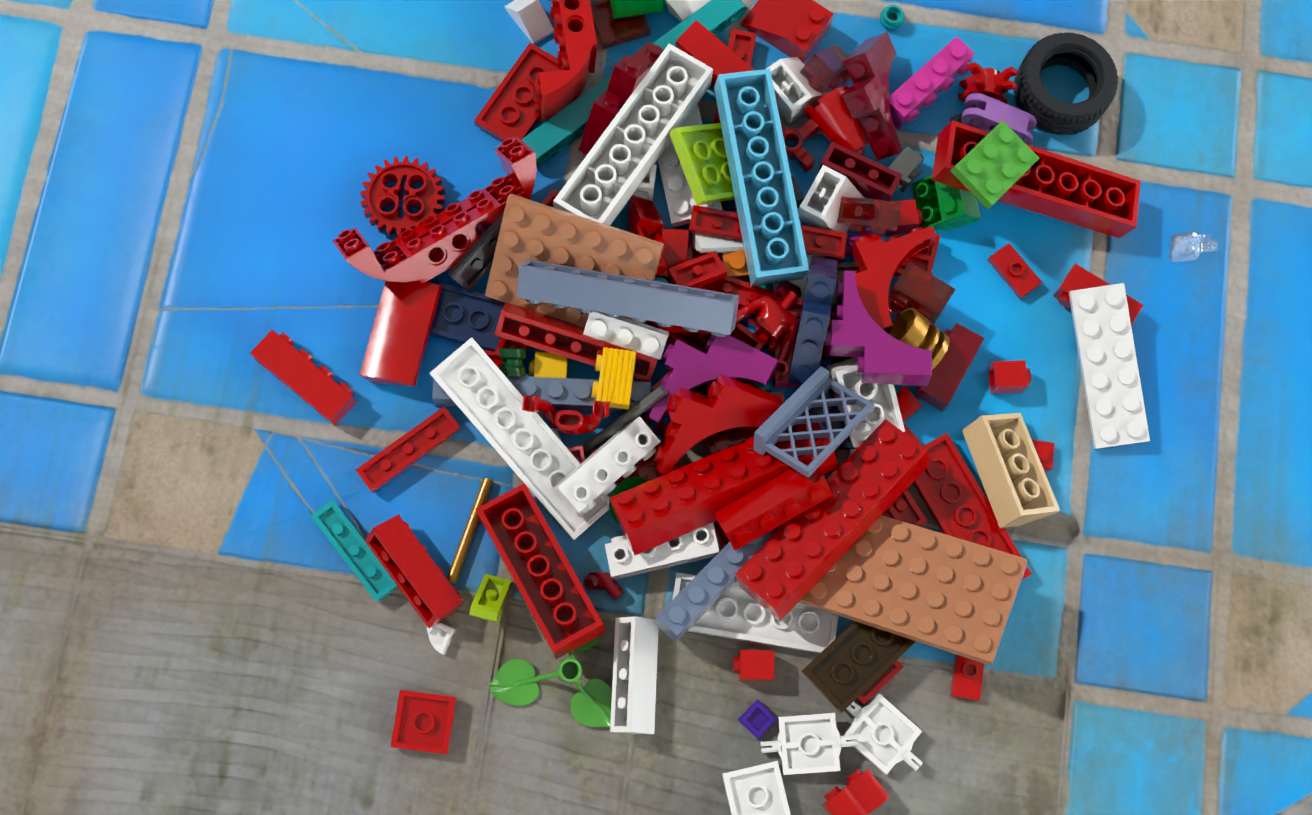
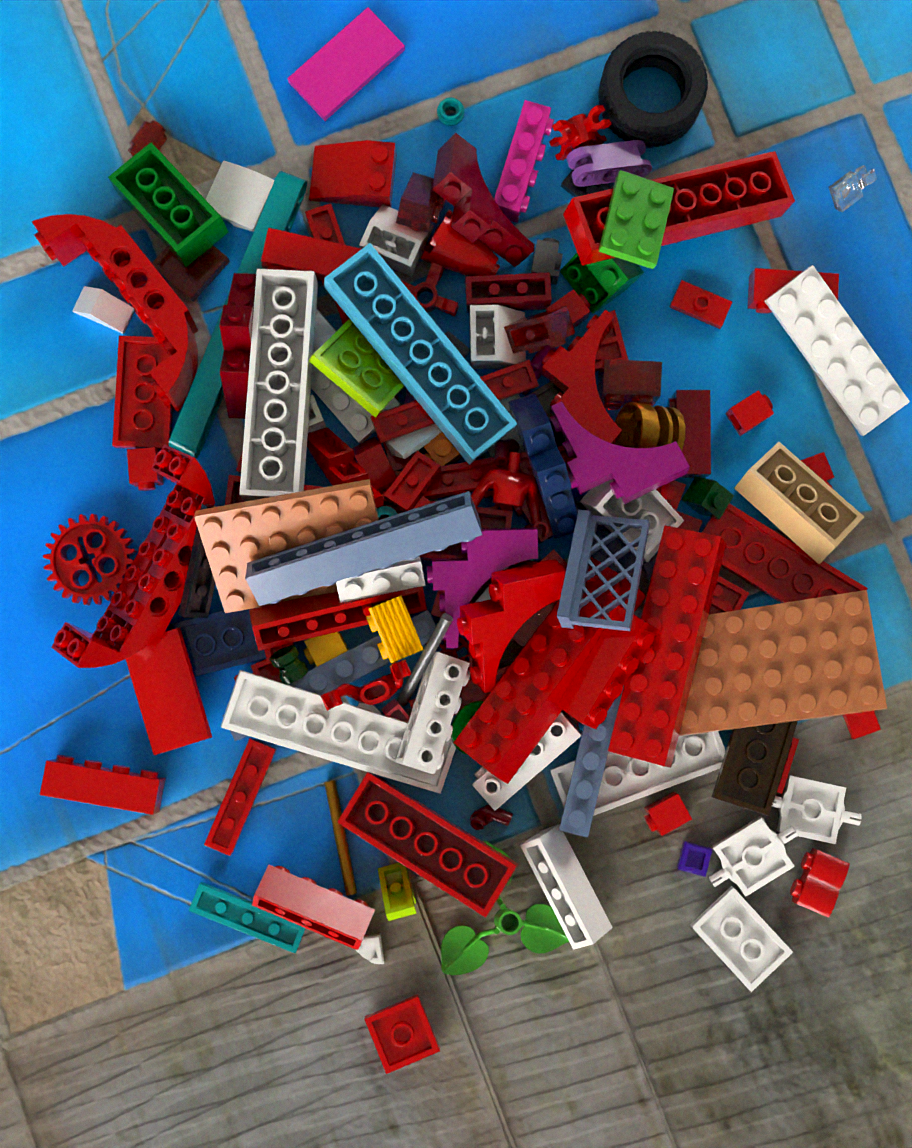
camera: 25 degrees left, 10 degrees up
none -> red brick [127,447,164,491]
none -> dark green brick [681,476,734,520]

